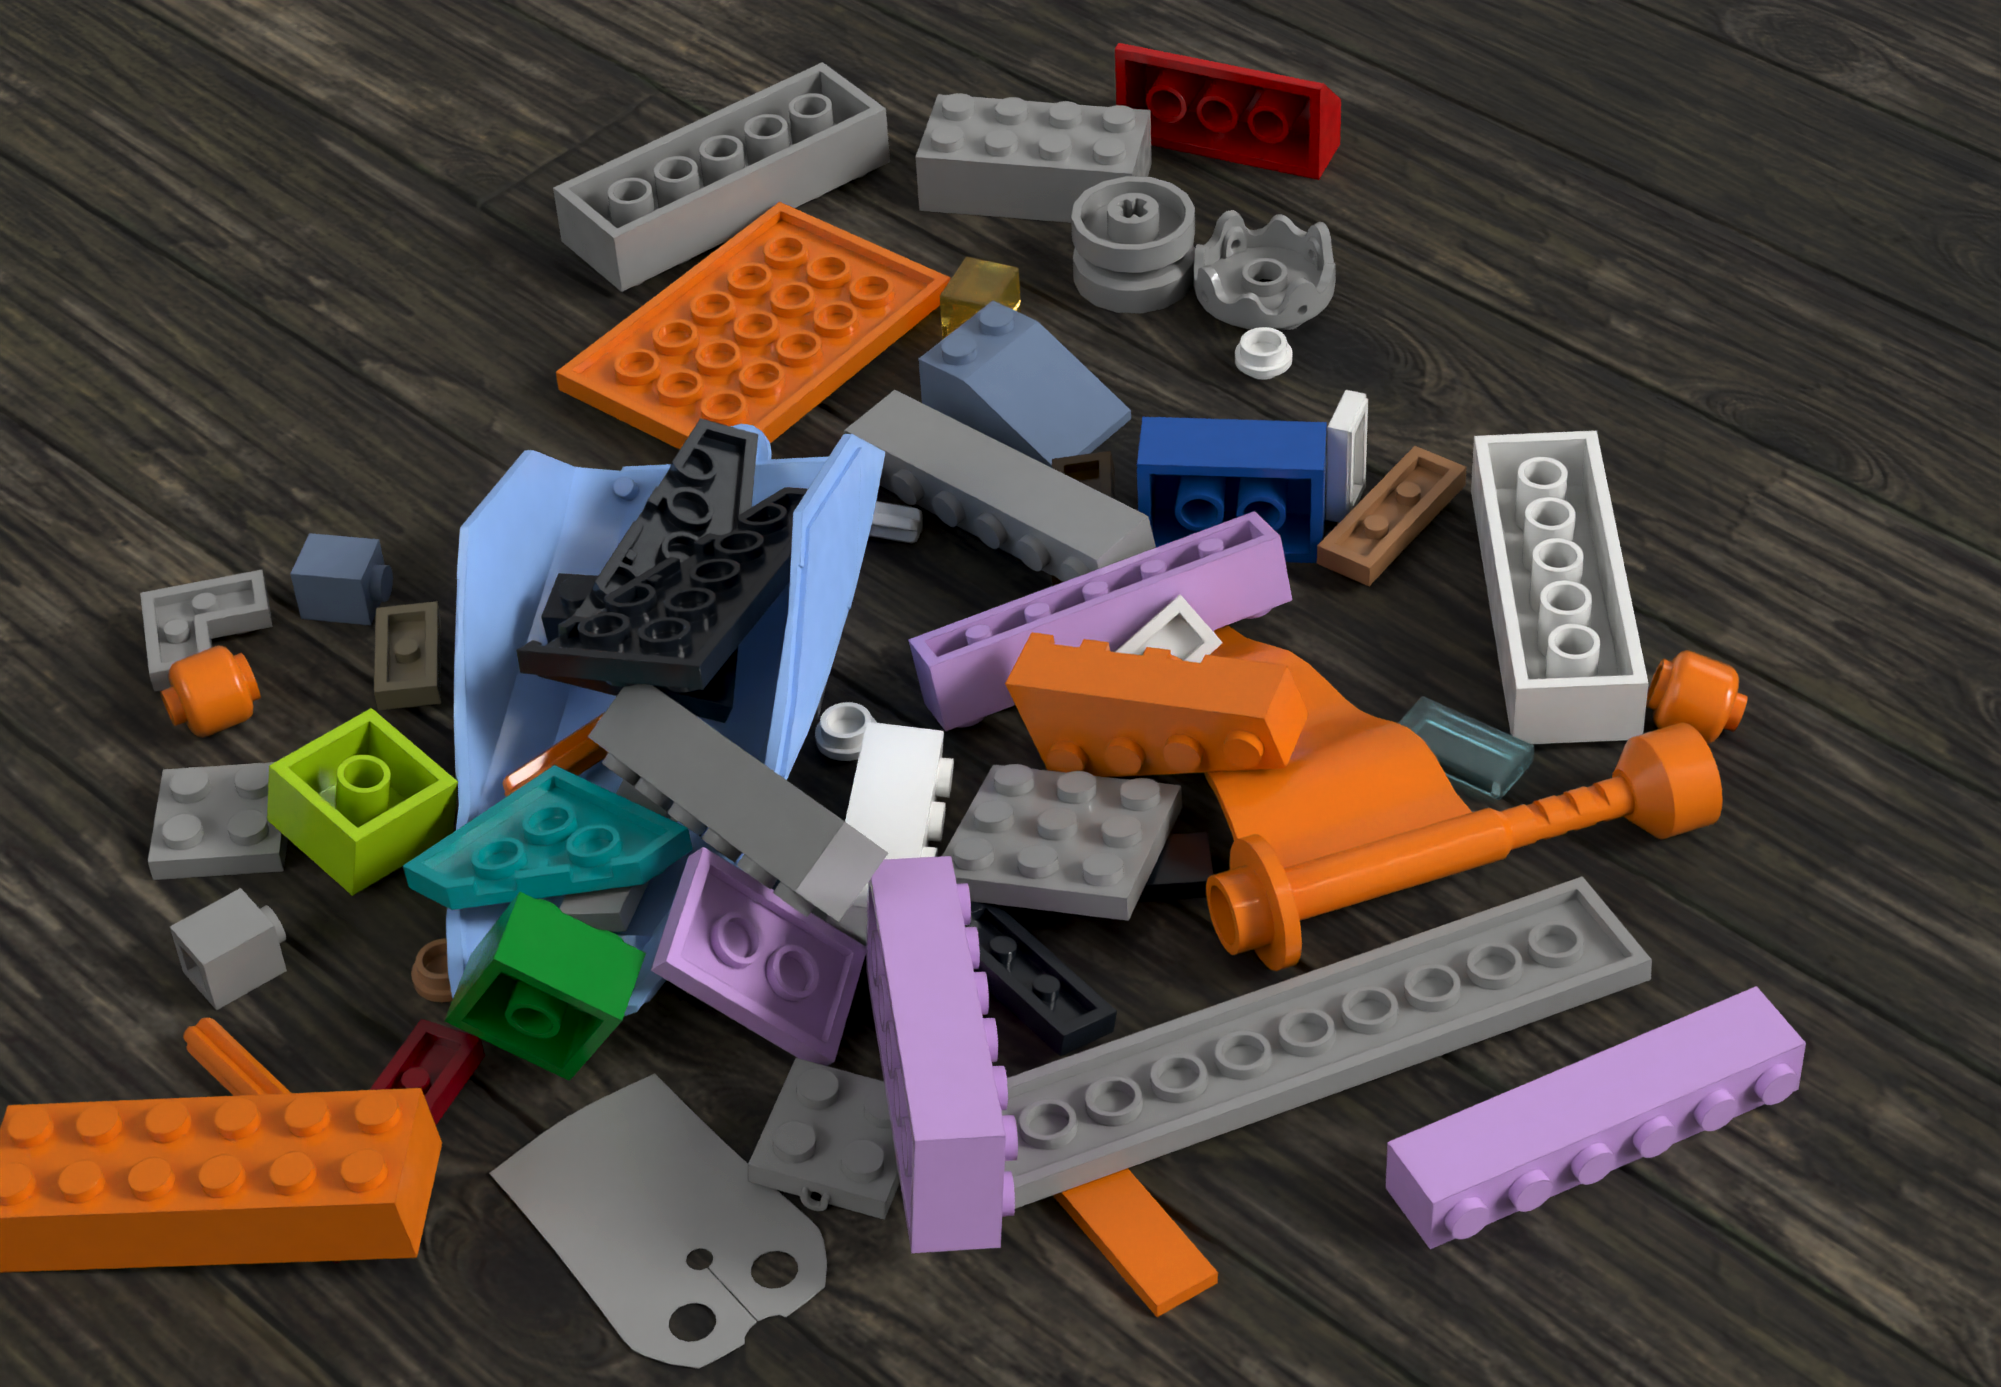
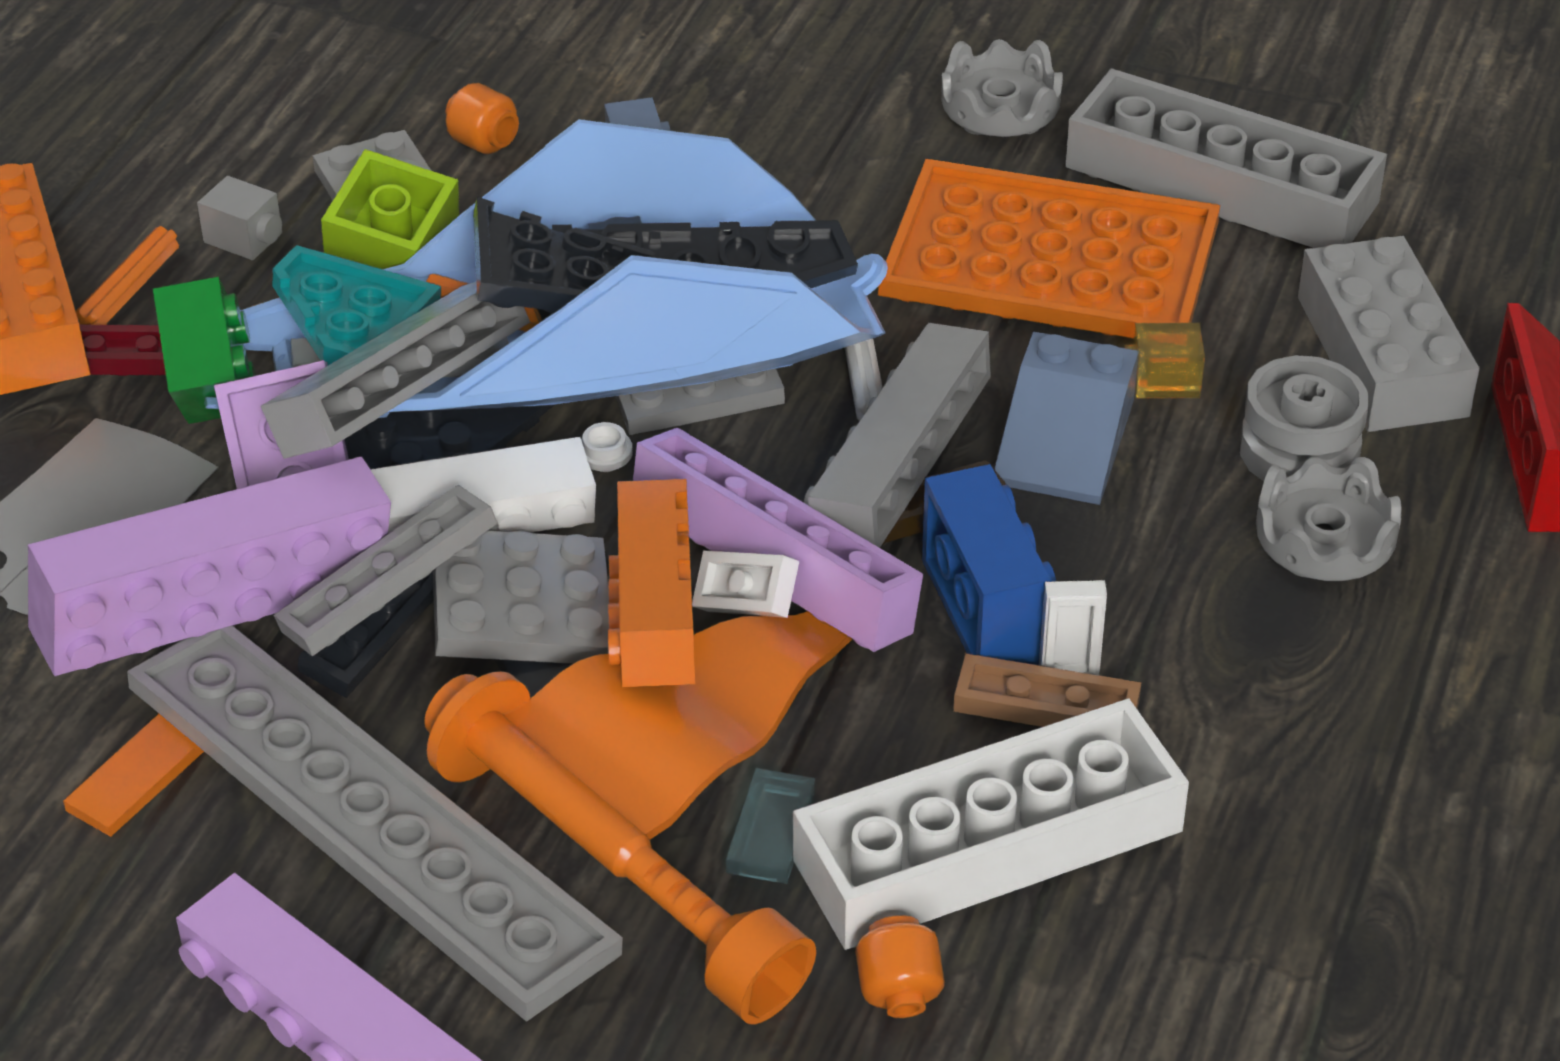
camera: 65 degrees right, 0 degrees up
light grey plate [140,570,273,692] -> none
white plate [1235,327,1292,380] -> none
none -> light grey plate [274,485,498,656]
none -> light grey plate [941,39,1063,137]

